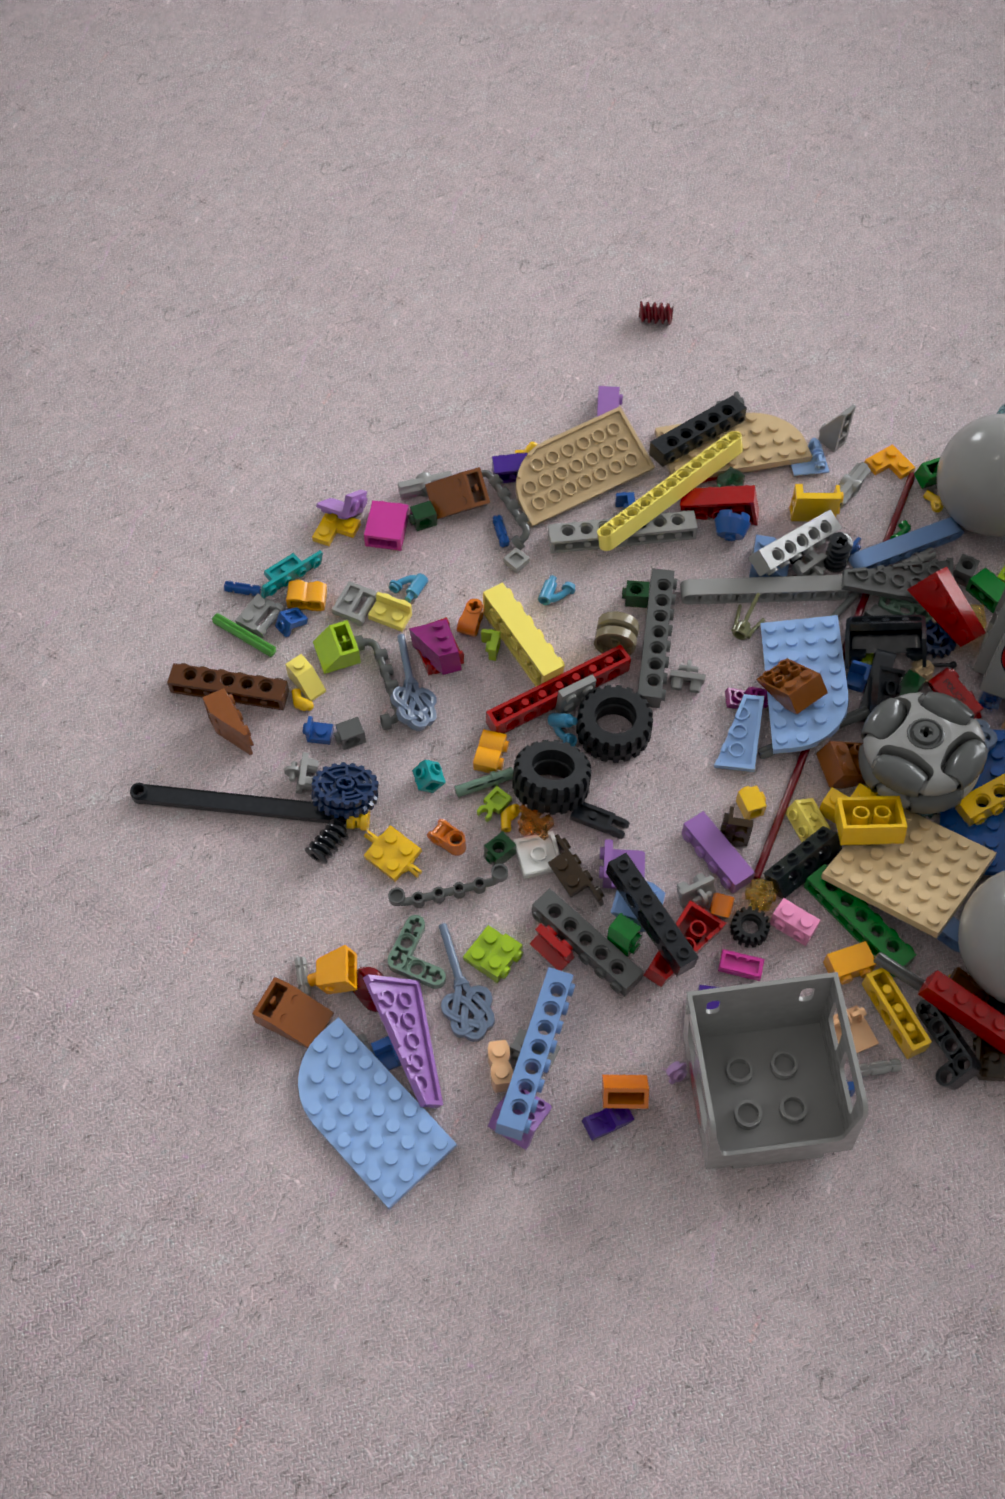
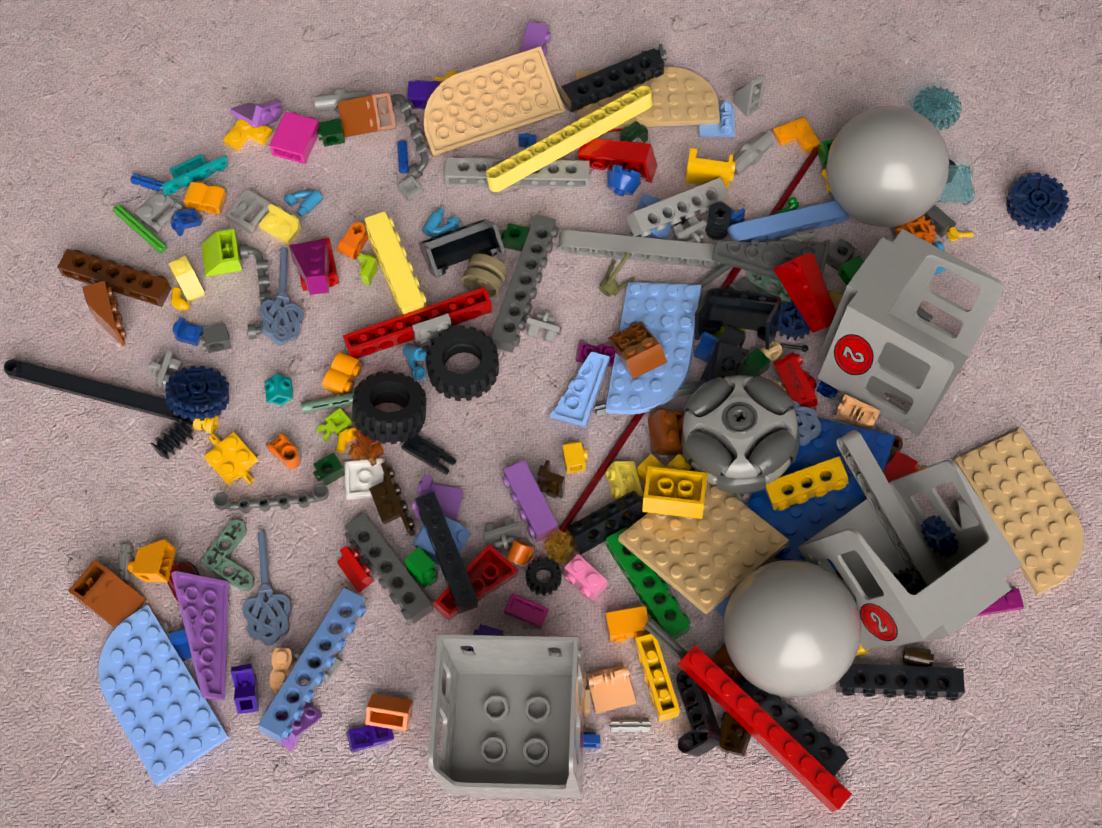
camera: 10 degrees right, 5 degrees up
lime plate [463,925,524,983] -> none
none -> dark purple brick [231,664,259,714]
none -> black windscreen [419,219,505,278]

